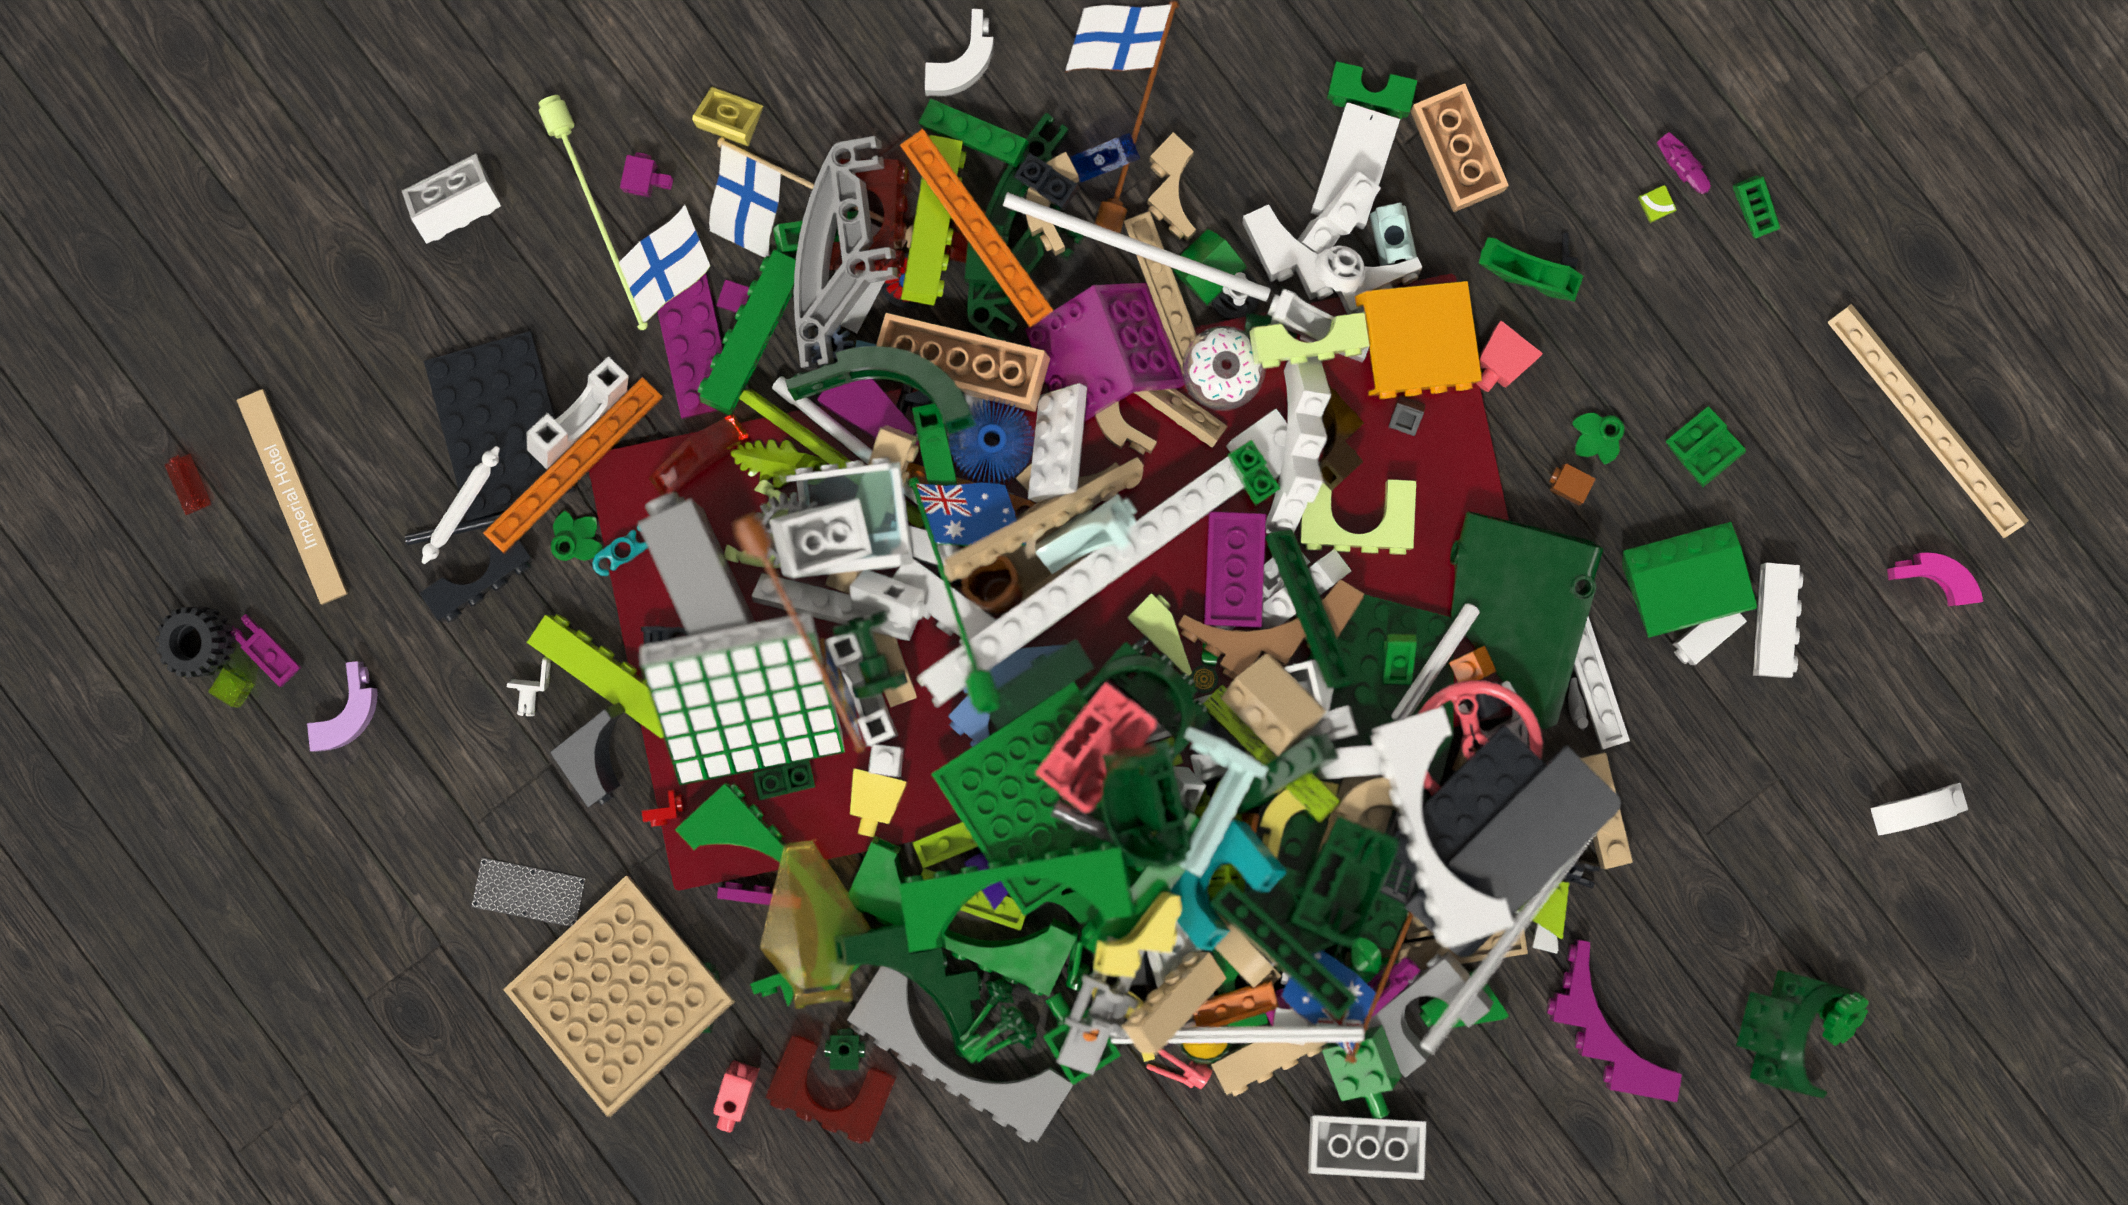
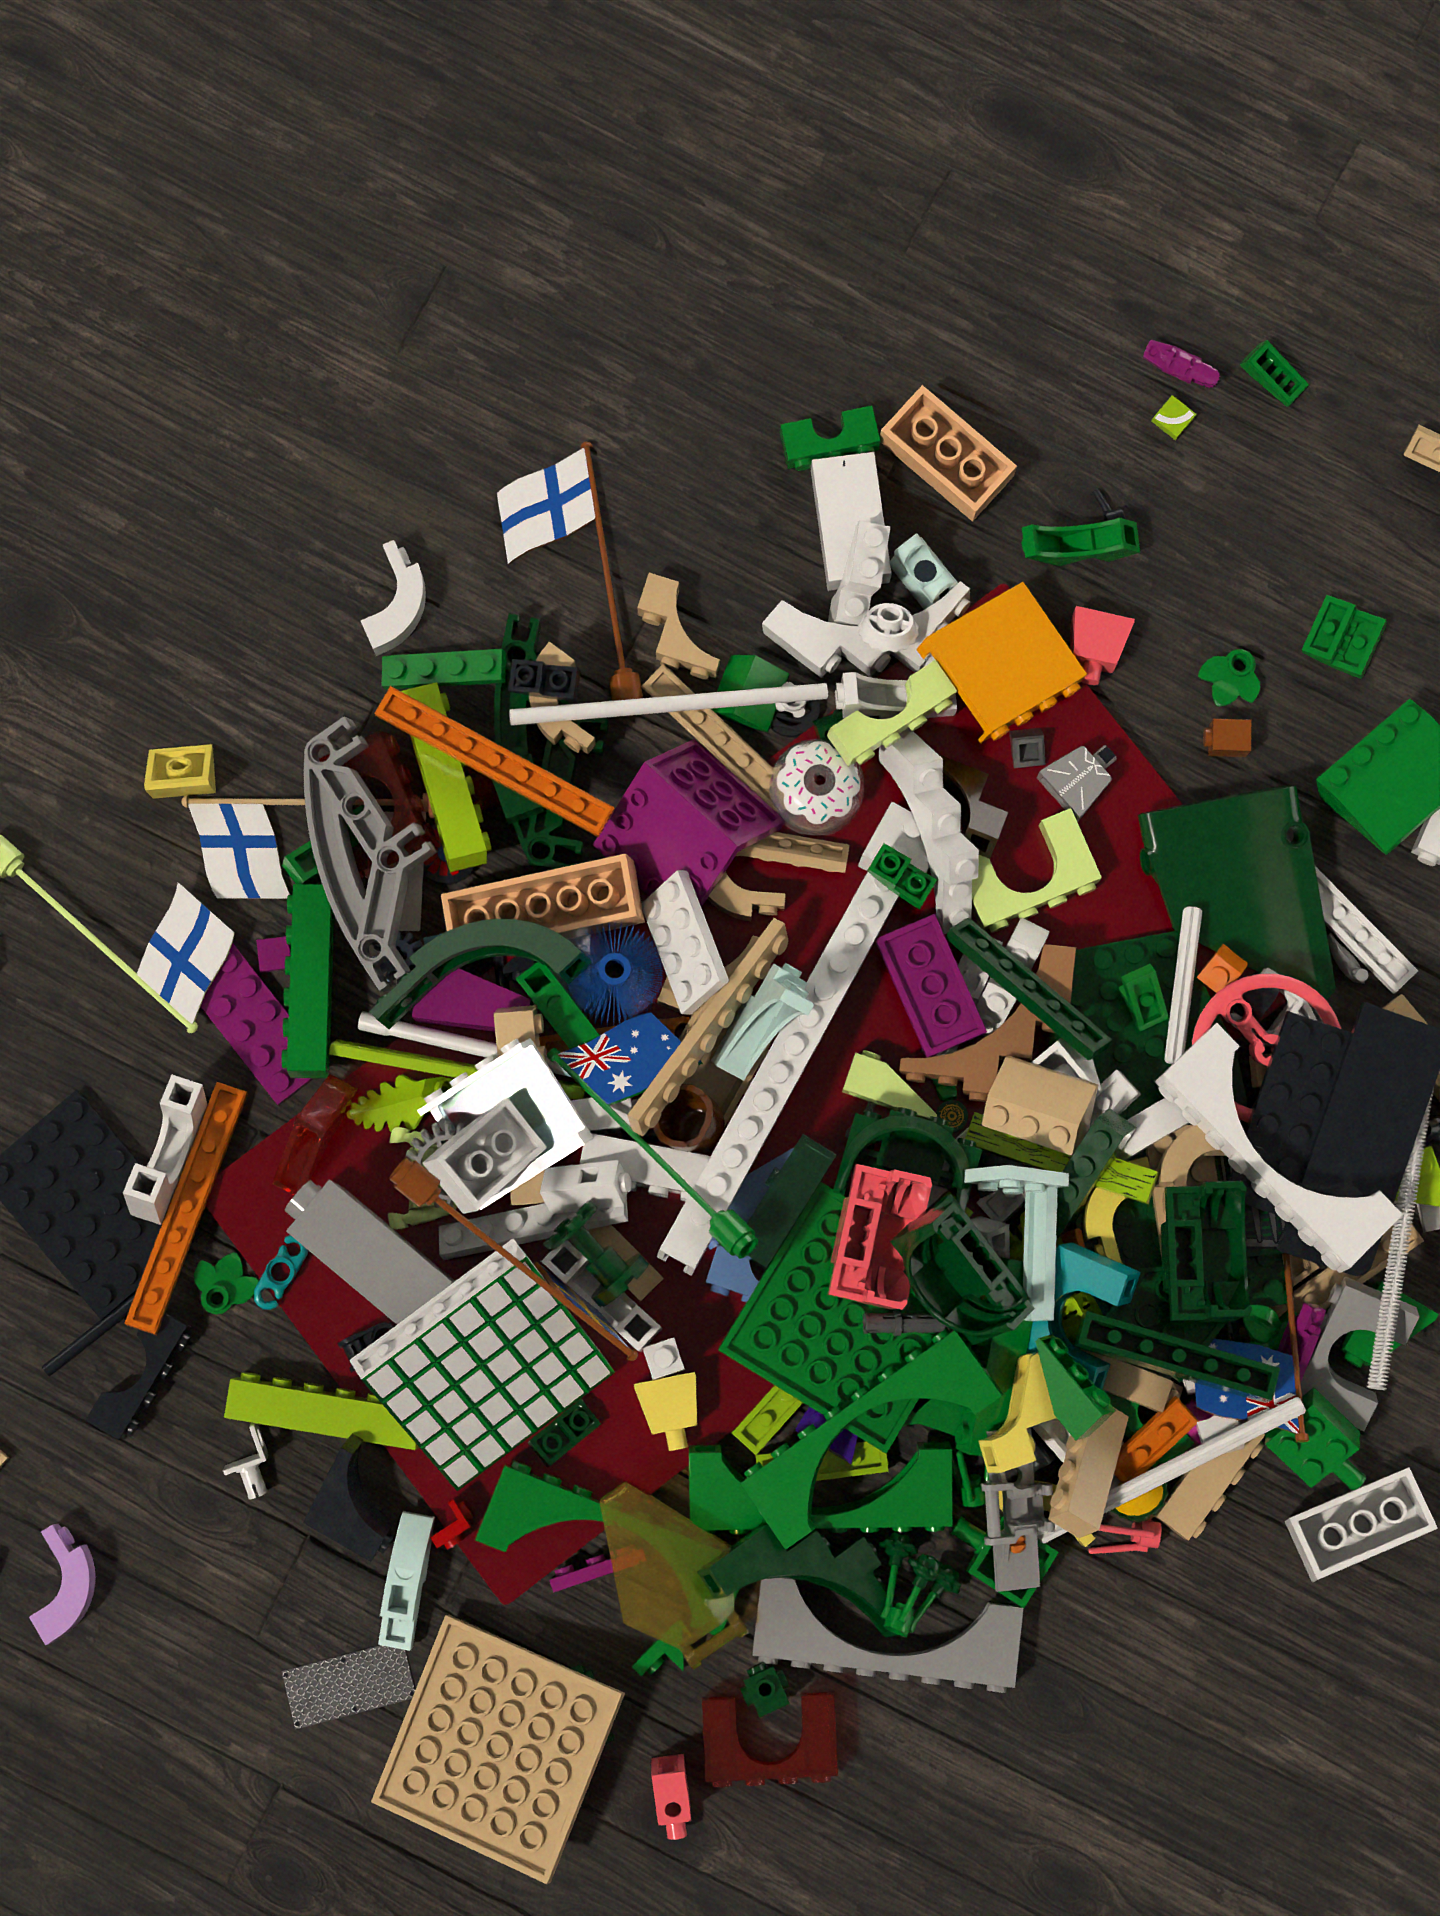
camera: 30 degrees left, 5 degrees down
white wheel [422,446,500,564] -> none
magenta brick [620,153,673,198] -> none
clear blue brick [1071,133,1140,183] -> none
none -> light aqua slope [378,1511,435,1651]
none -> green slope [1035,1334,1116,1441]
none -> light grey torso [1037,745,1117,822]

